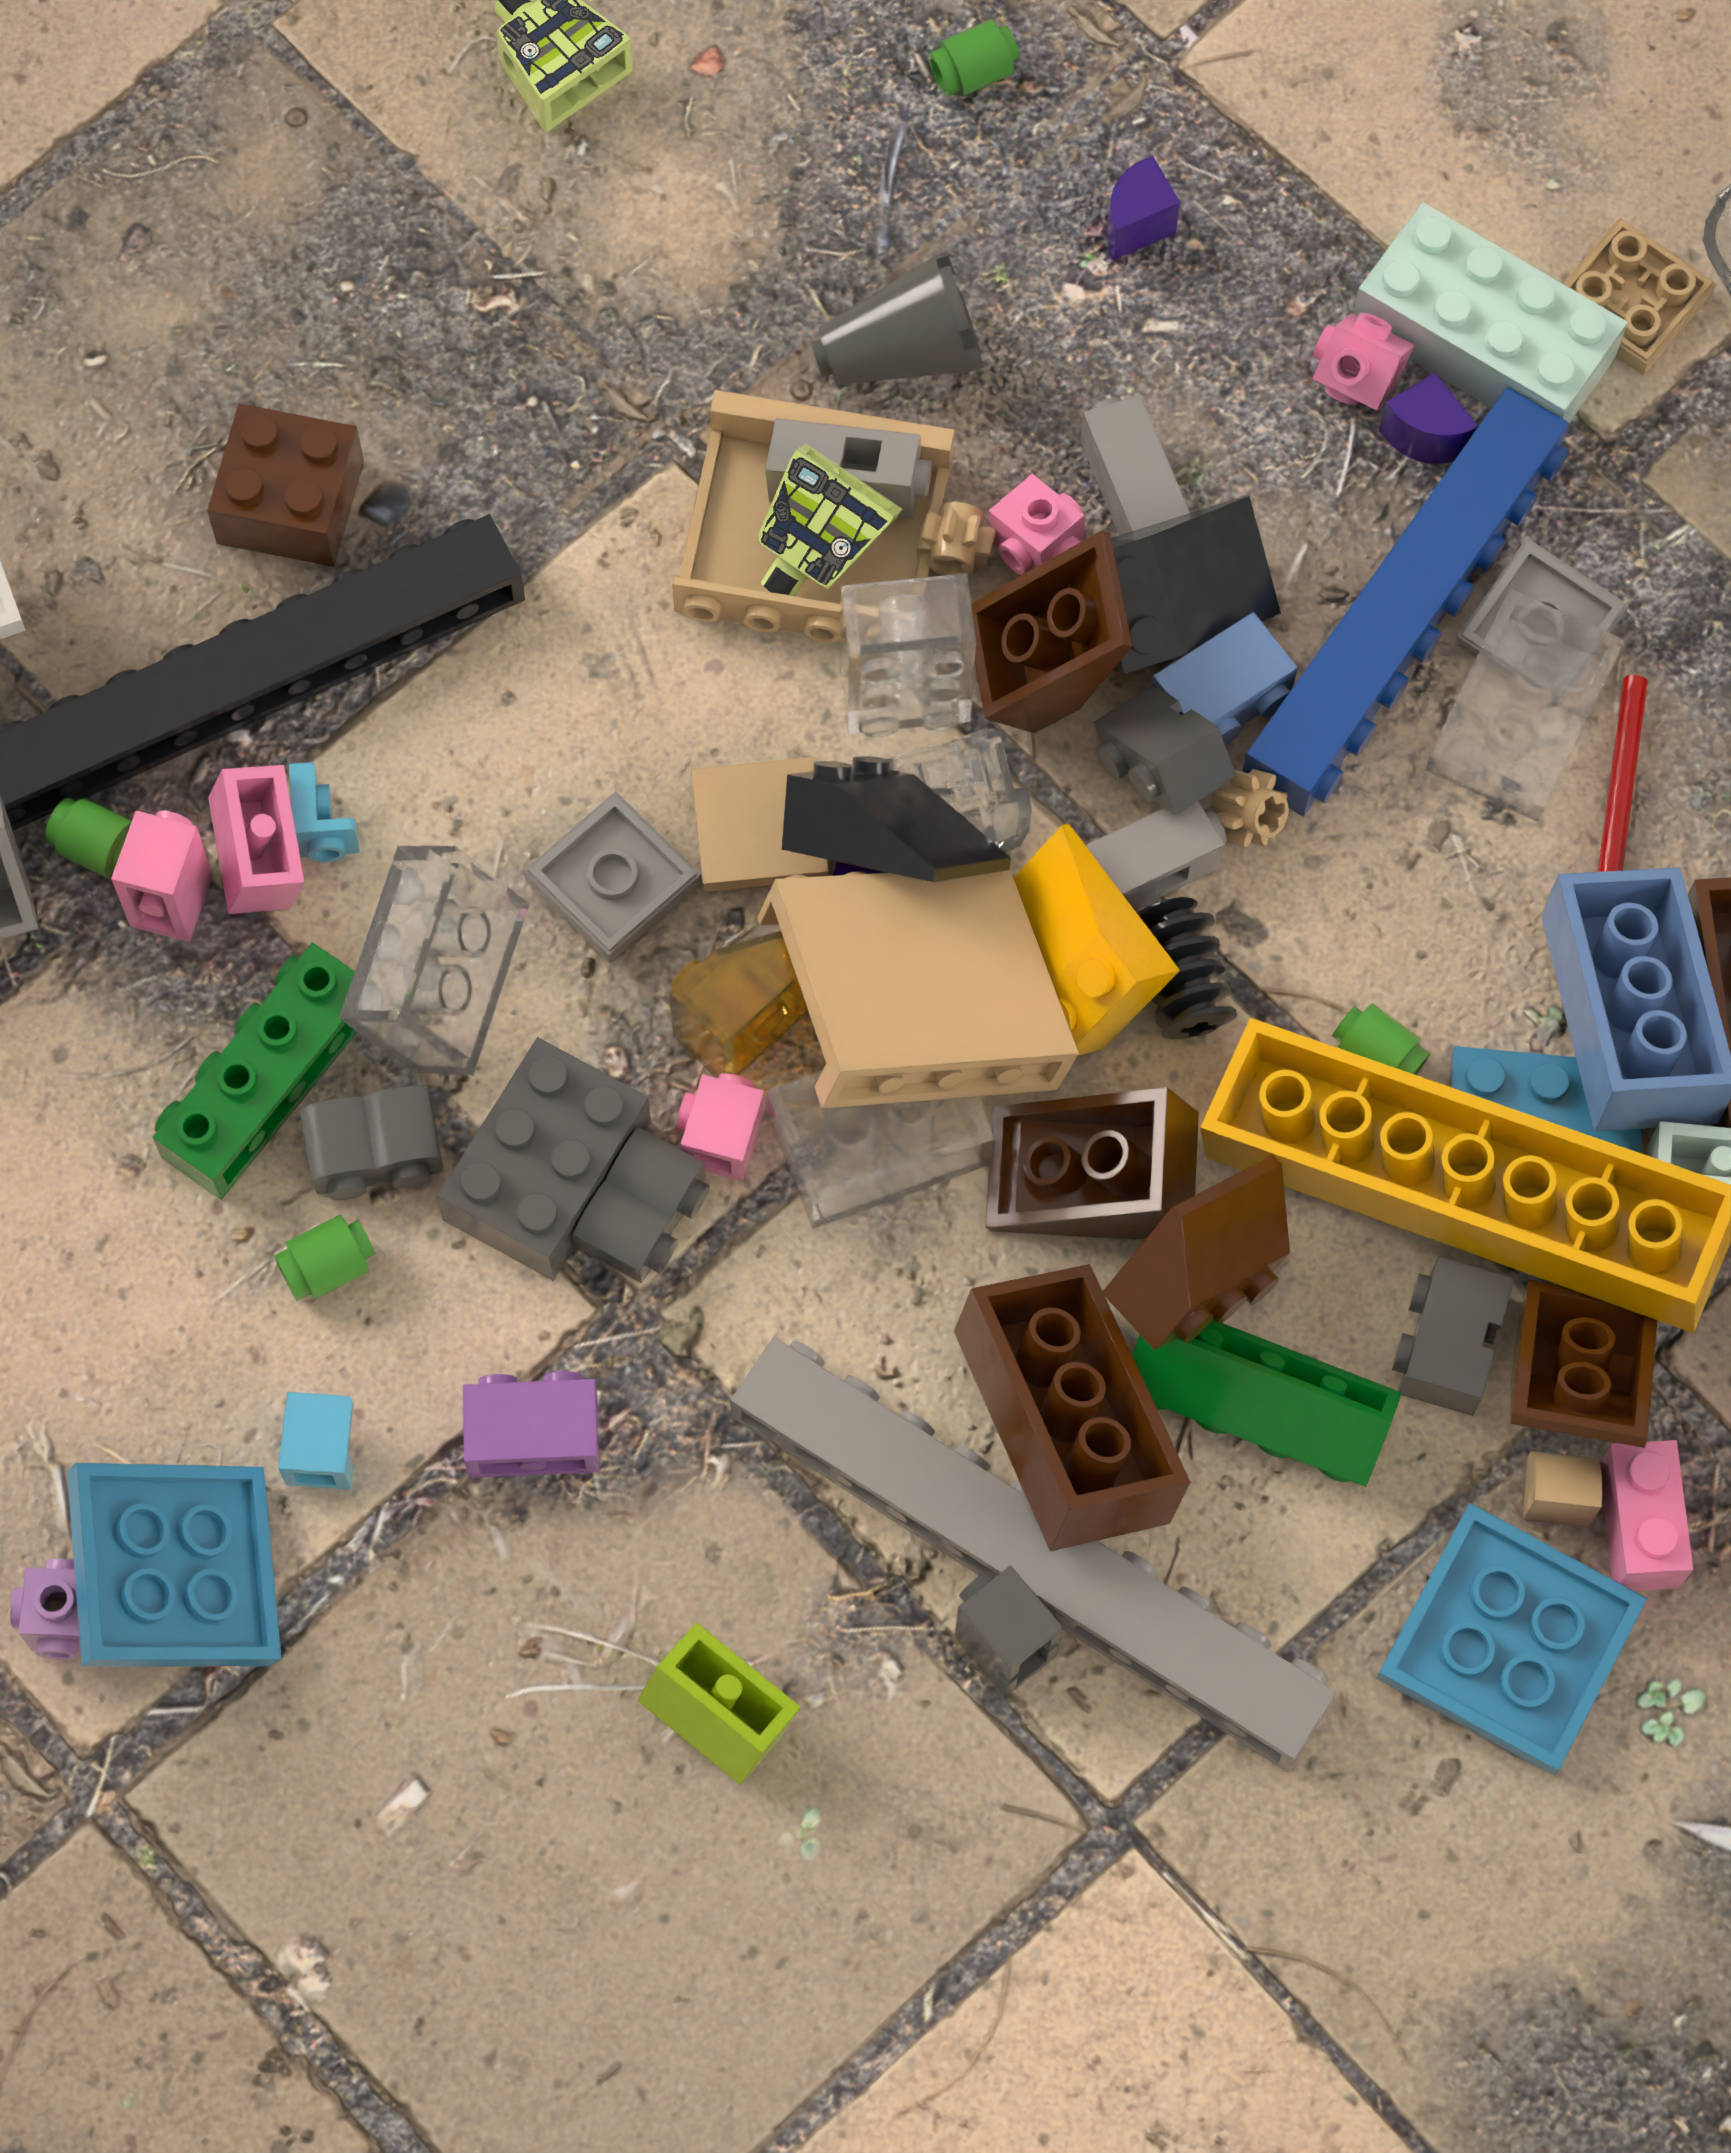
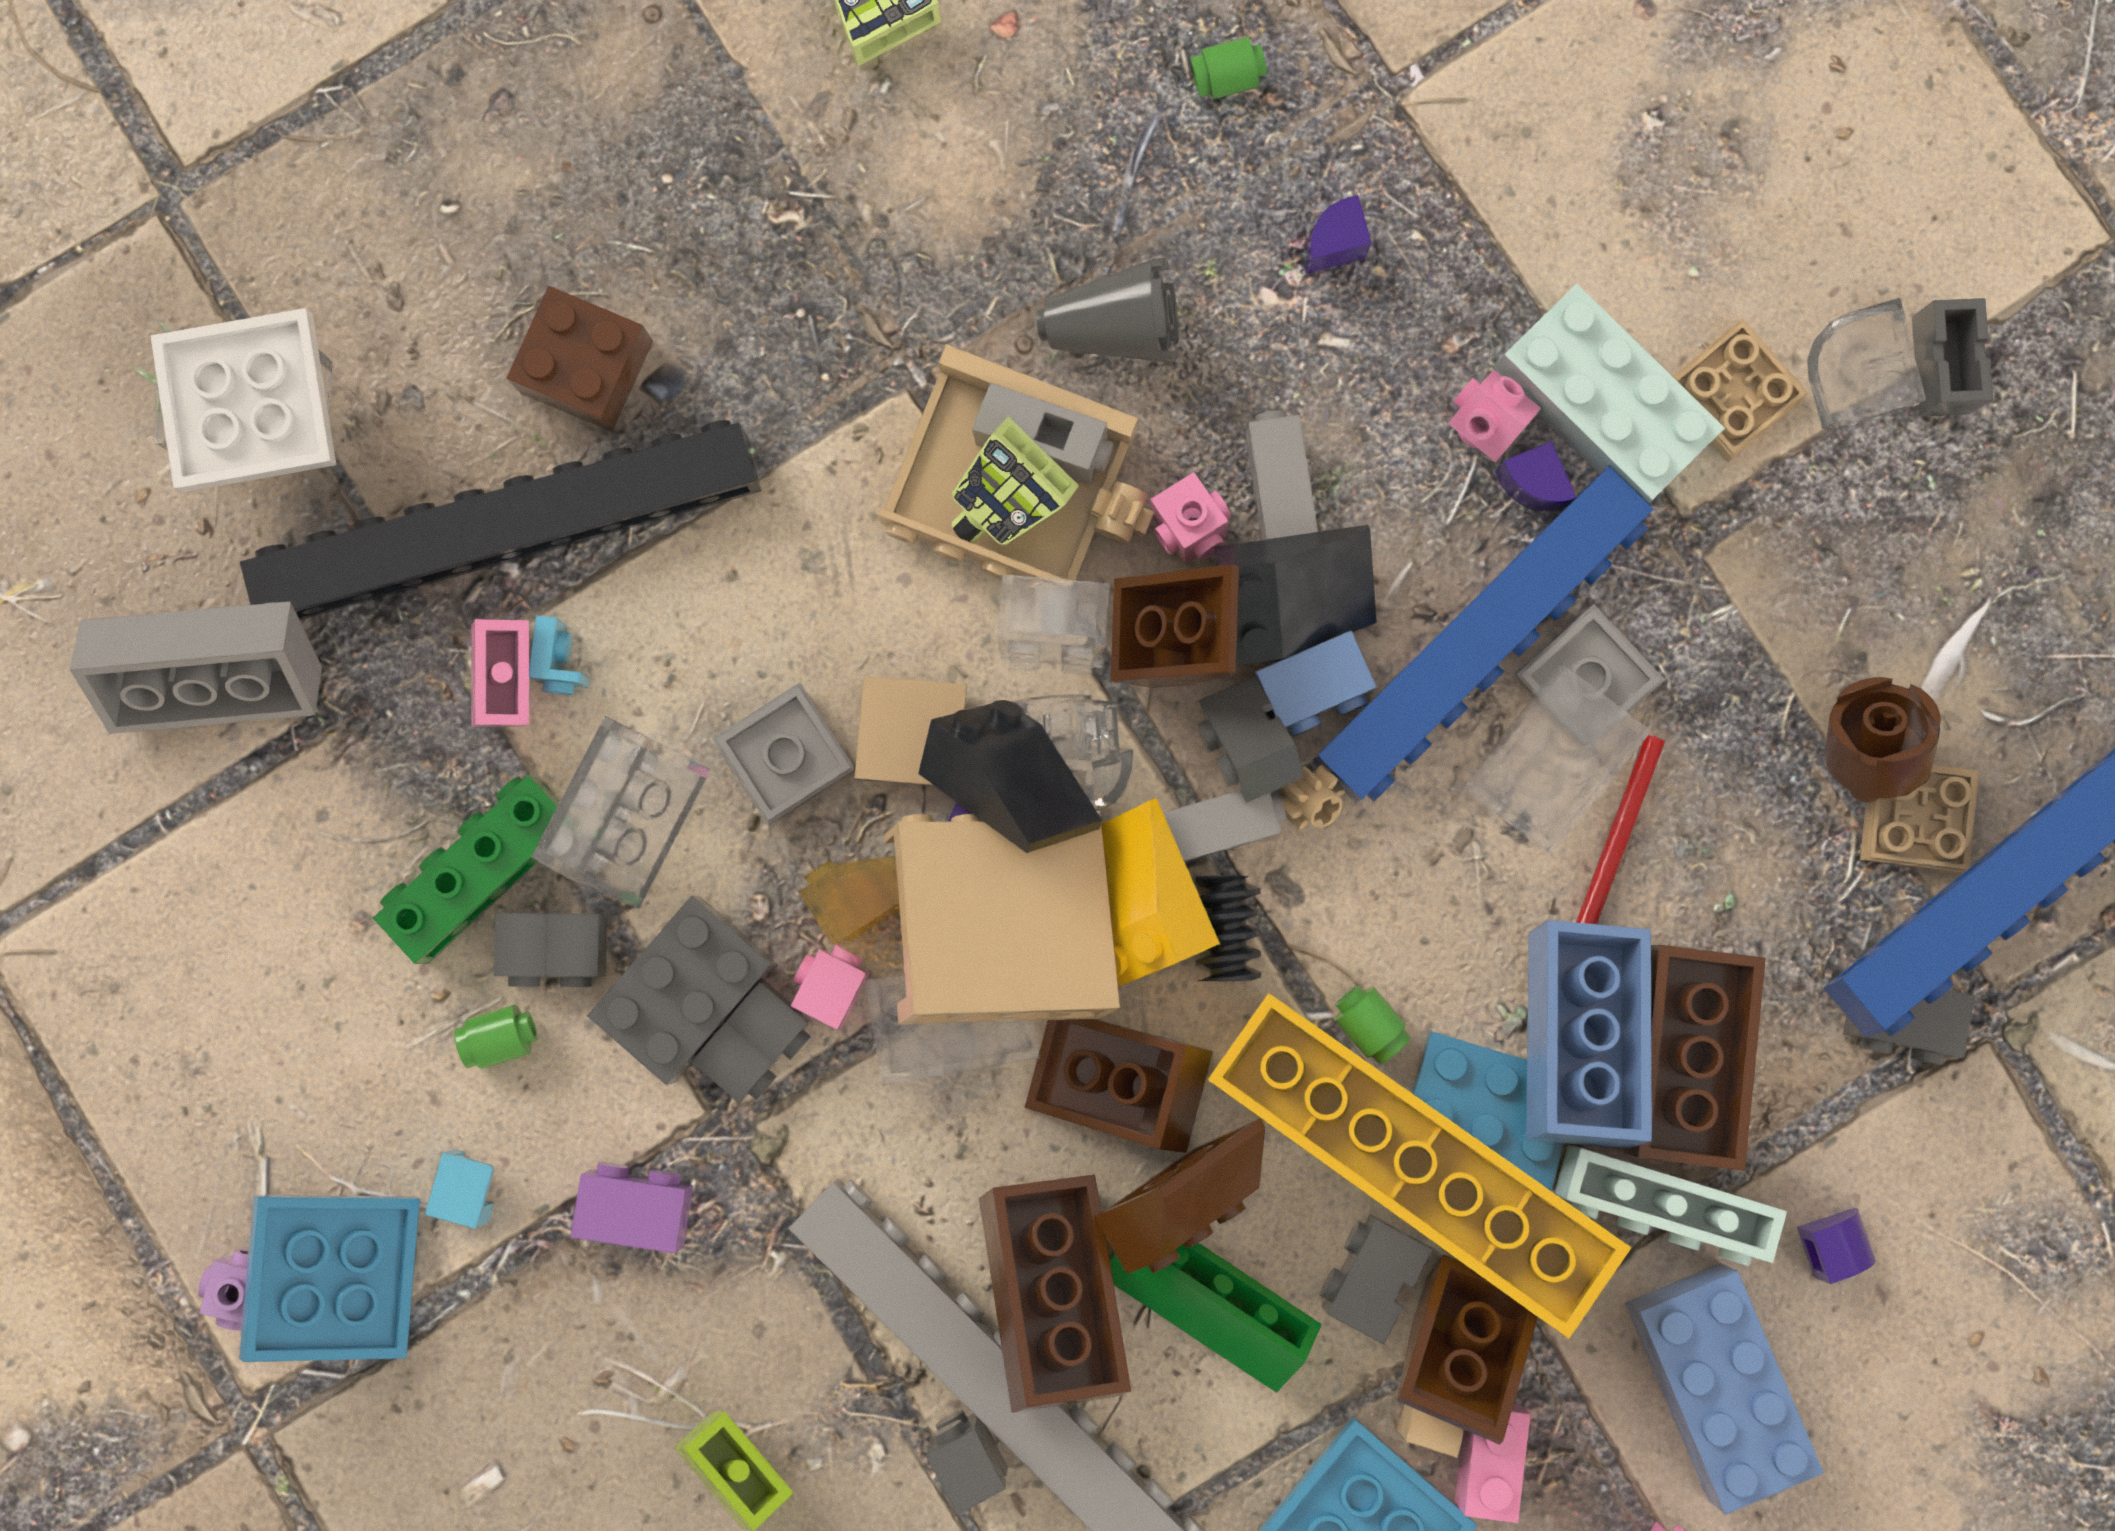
camera: 15 degrees right, 15 degrees up
bright green brick [45,798,132,880] -> none
bright pink brick [111,811,213,942] -> none

